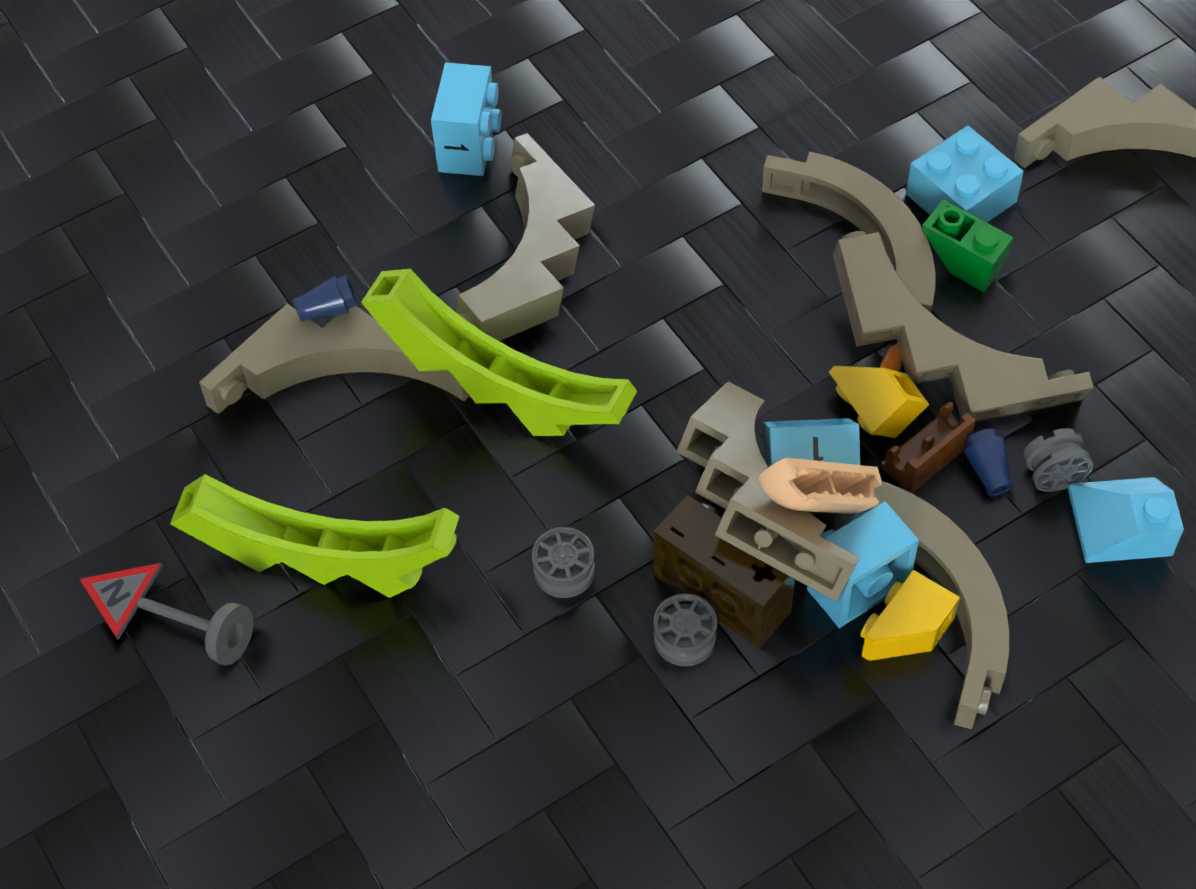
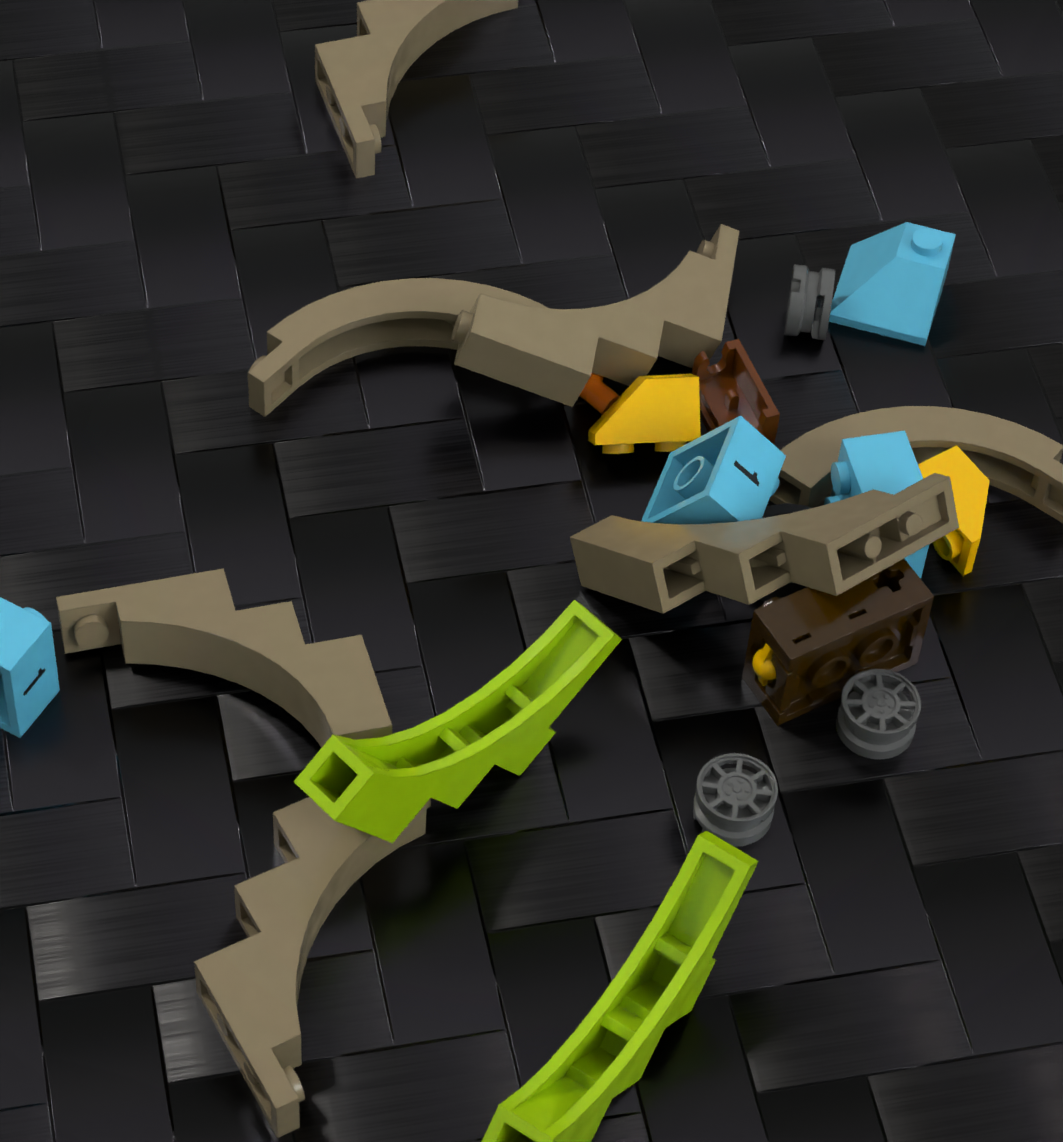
camera: 75 degrees left, 5 degrees down
dark blue cone [293,275,358,322] -> none
light nougat brick [758,458,882,514] -> none
medium azure brick [906,125,1024,223] -> none
green slope [921,199,1013,292] -> none
dark blue cone [964,429,1013,496] -> none

